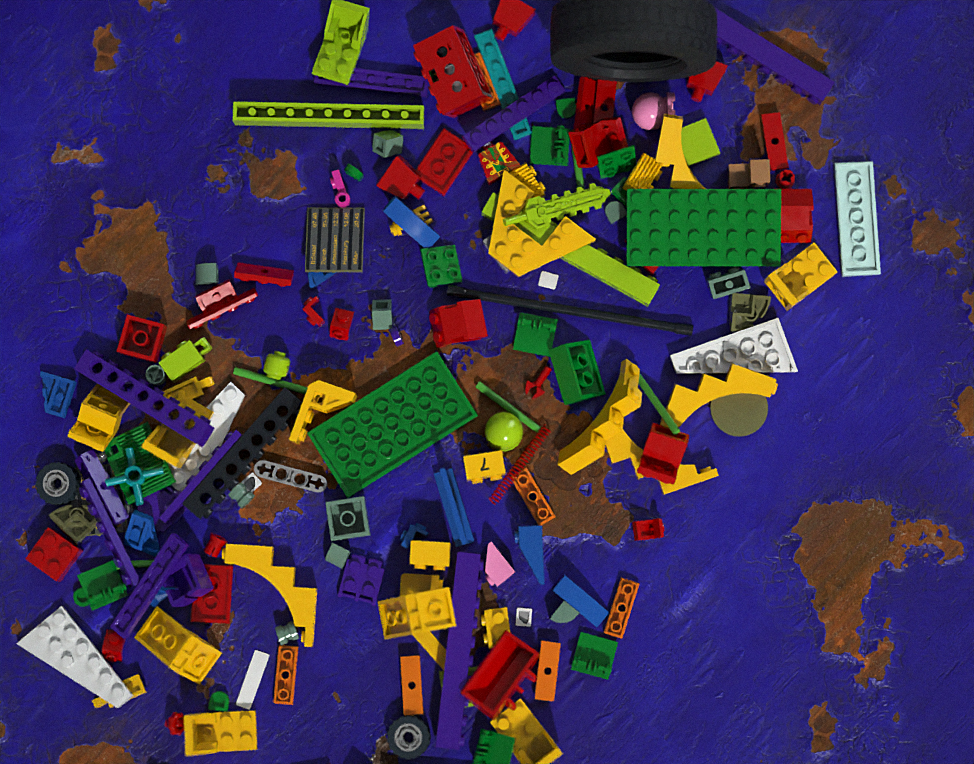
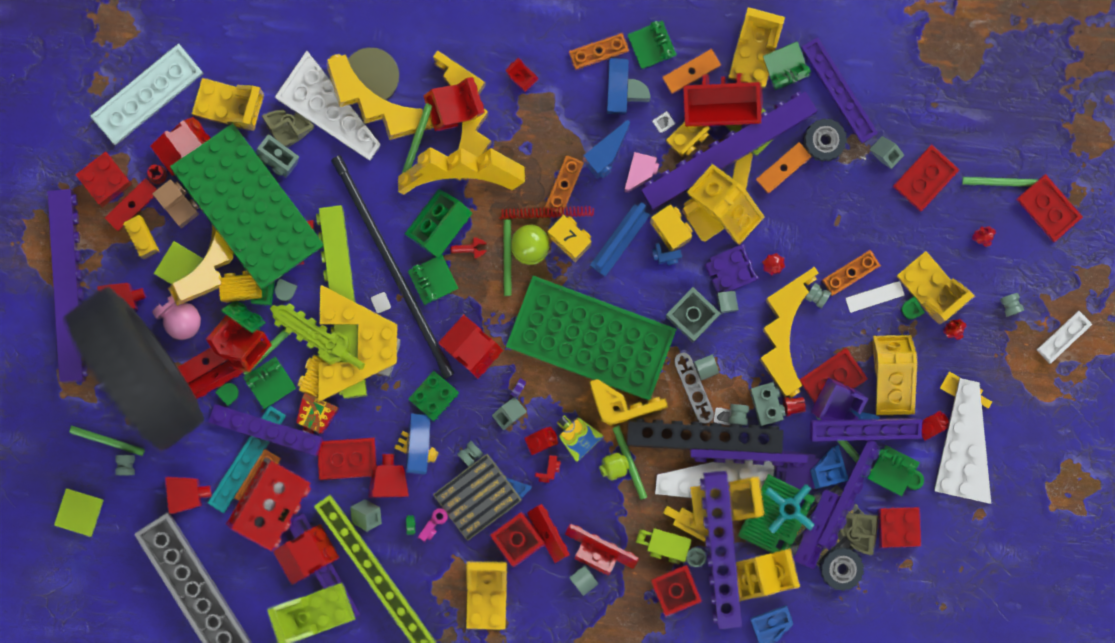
camera: 130 degrees left, 0 degrees up
none -> red brick [76,151,133,208]
none -> yellow brick [123,215,159,259]
none -> red piece [273,524,340,585]
none -> sand green wheel [457,441,484,467]
none -> yellow bracket [467,562,507,630]
none -> red brick [490,512,546,567]
none -> torso [557,415,603,462]
none -> sand green brick [694,354,719,381]
none -> sand green brick [750,383,786,427]
none -> red piece [762,253,785,275]

